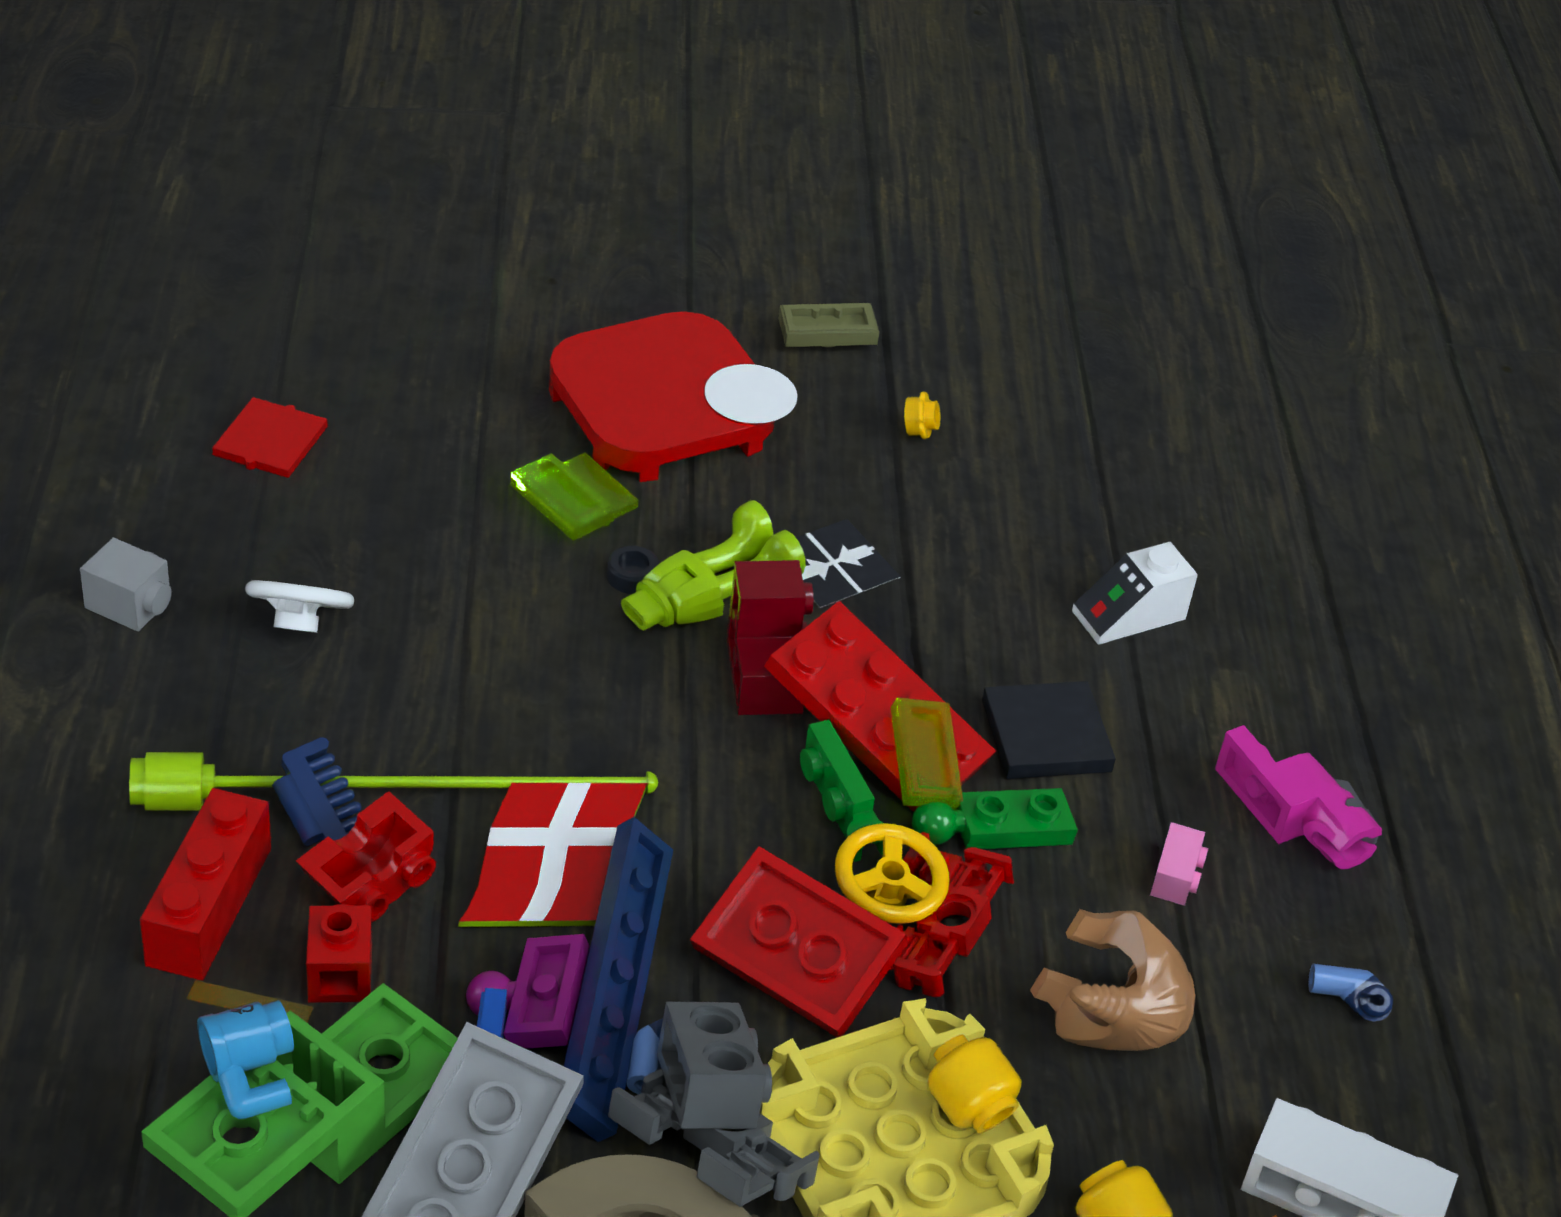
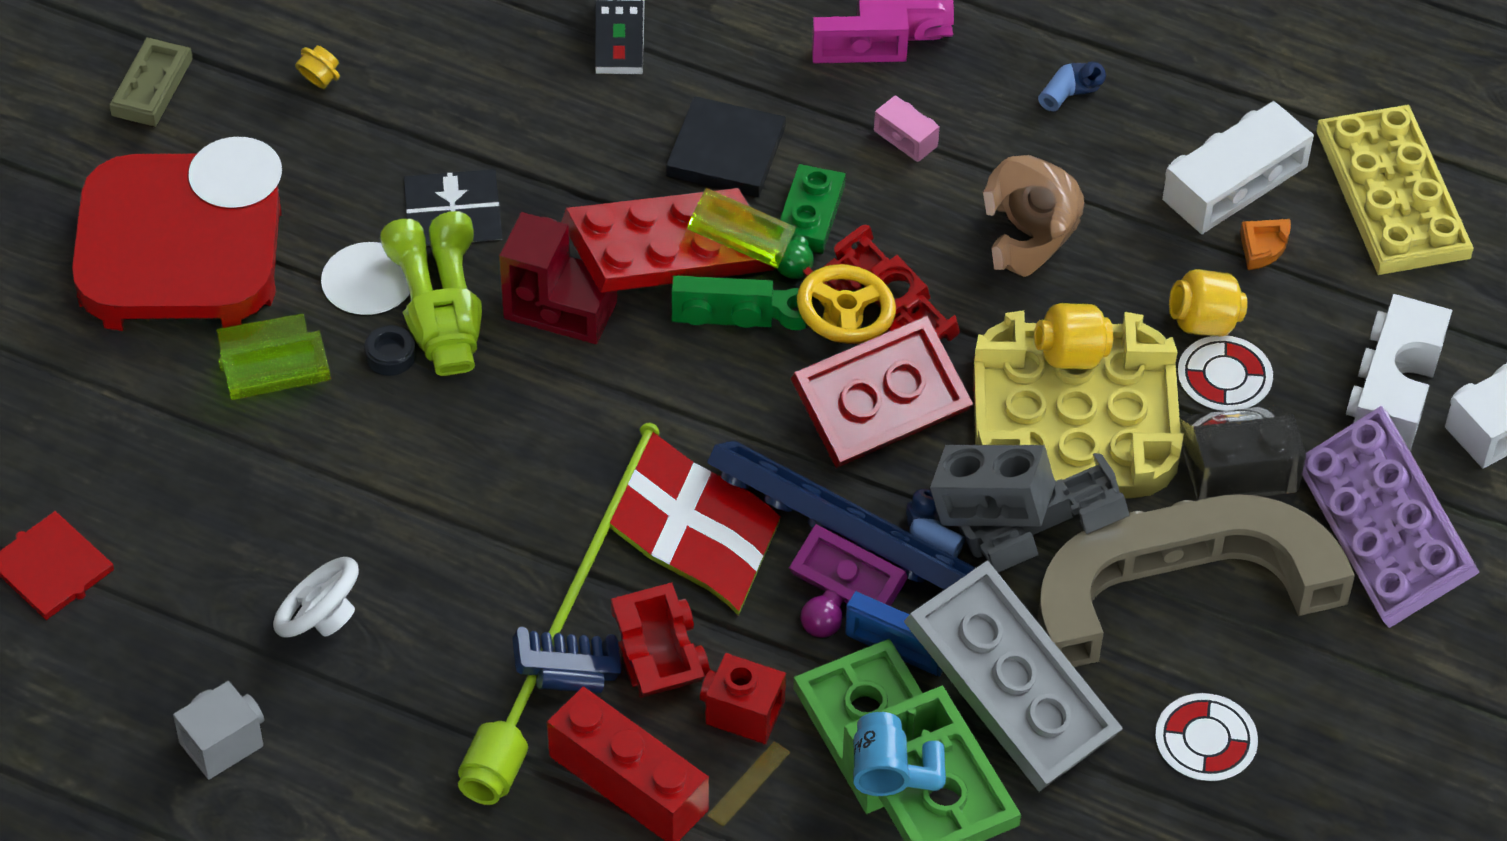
camera: 60 degrees left, 10 degrees up
none -> white sticker [321,242,410,315]

